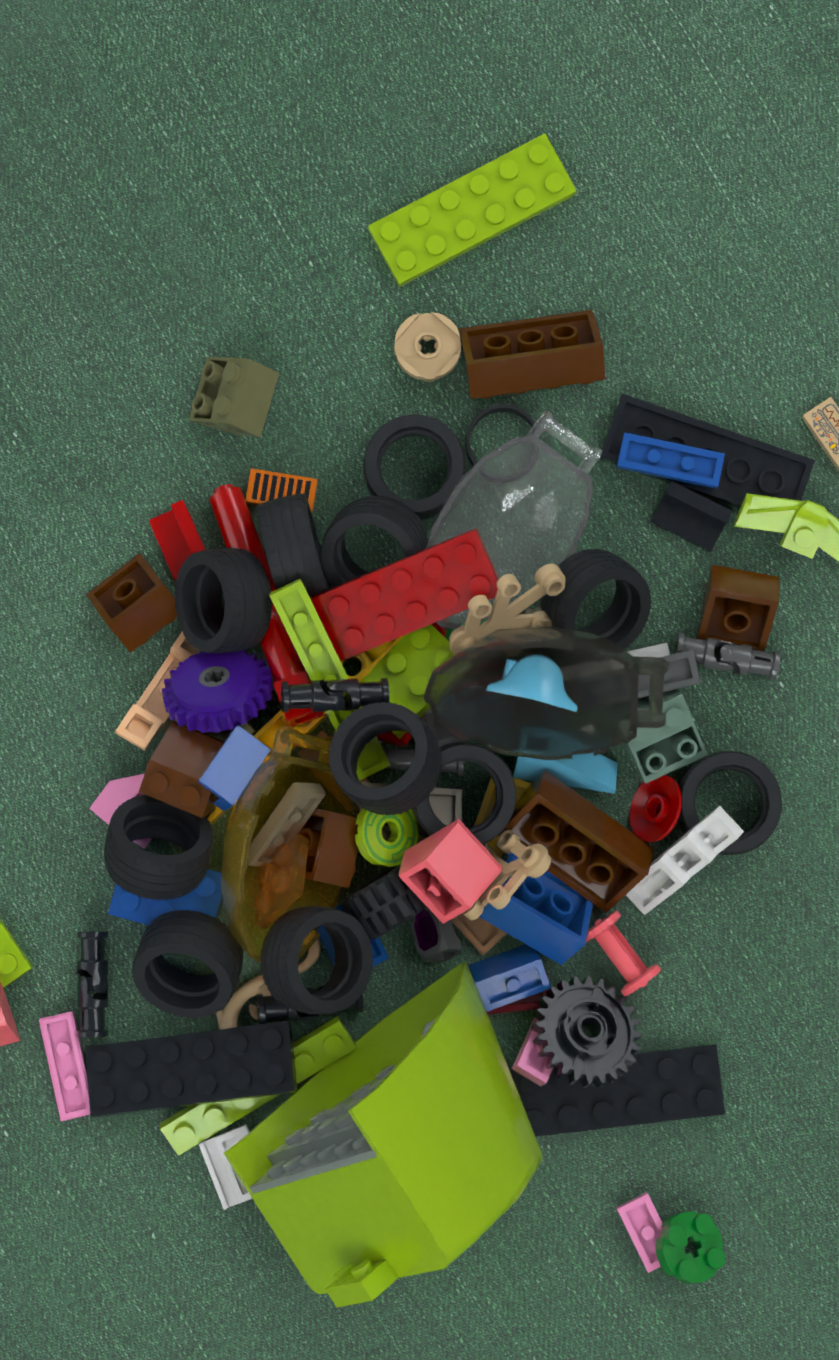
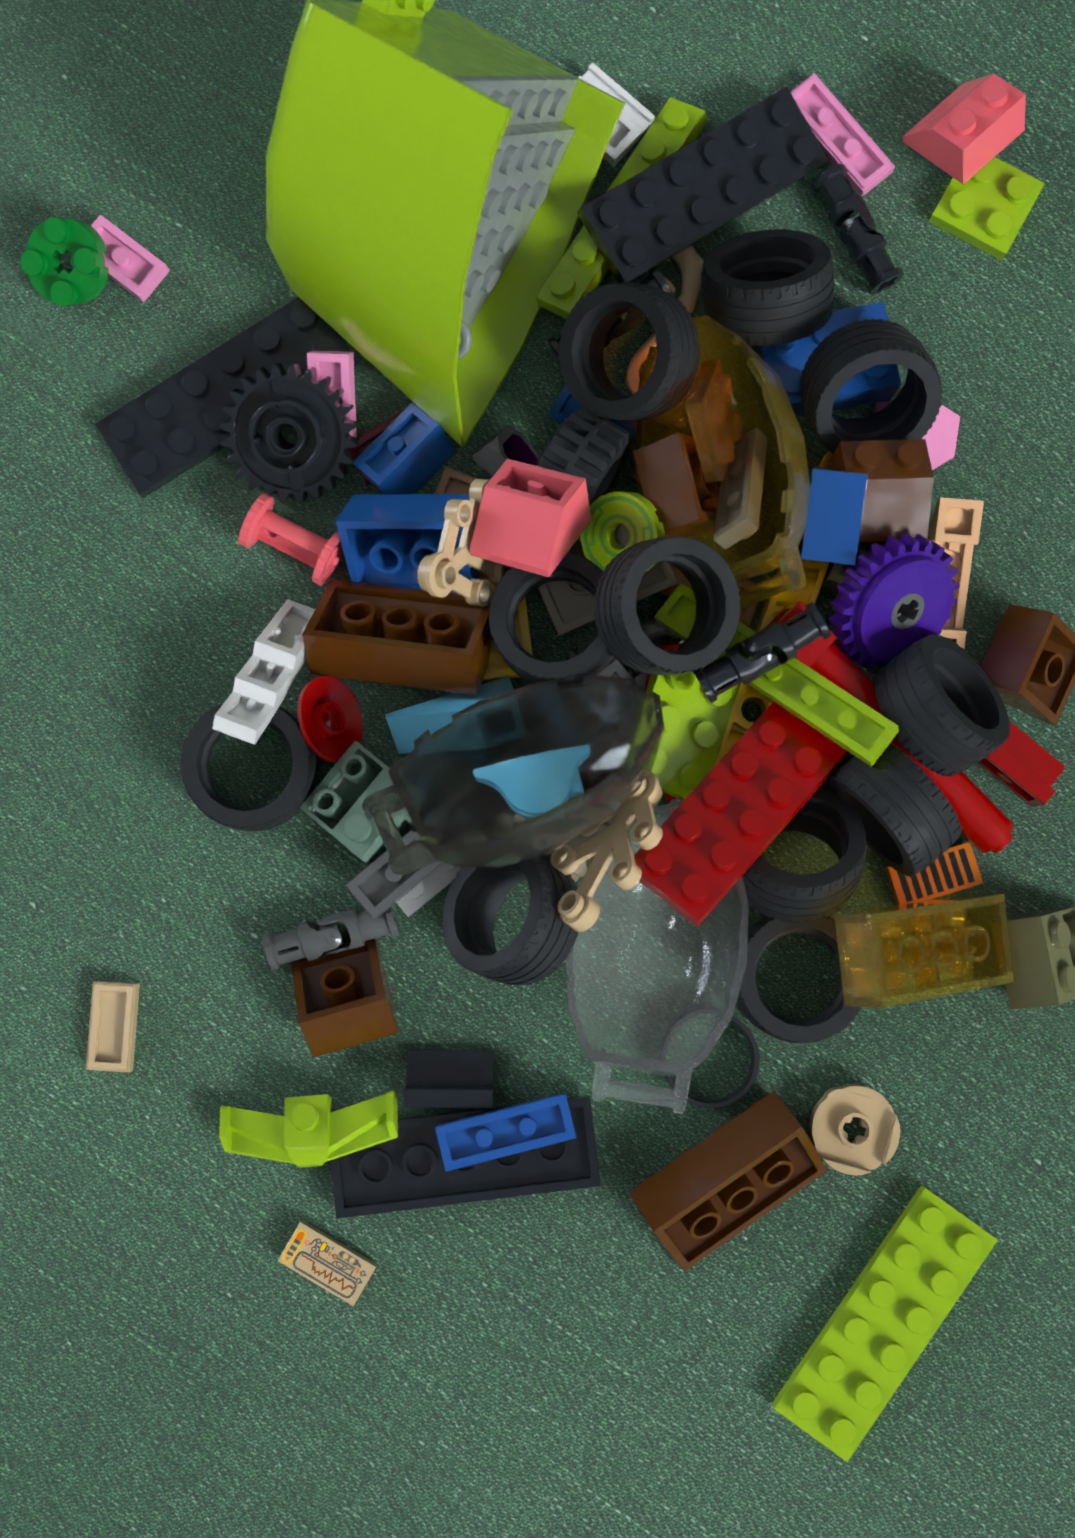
camera: 150 degrees right, 0 degrees up
none -> clear yellow brick [834,894,1014,1008]

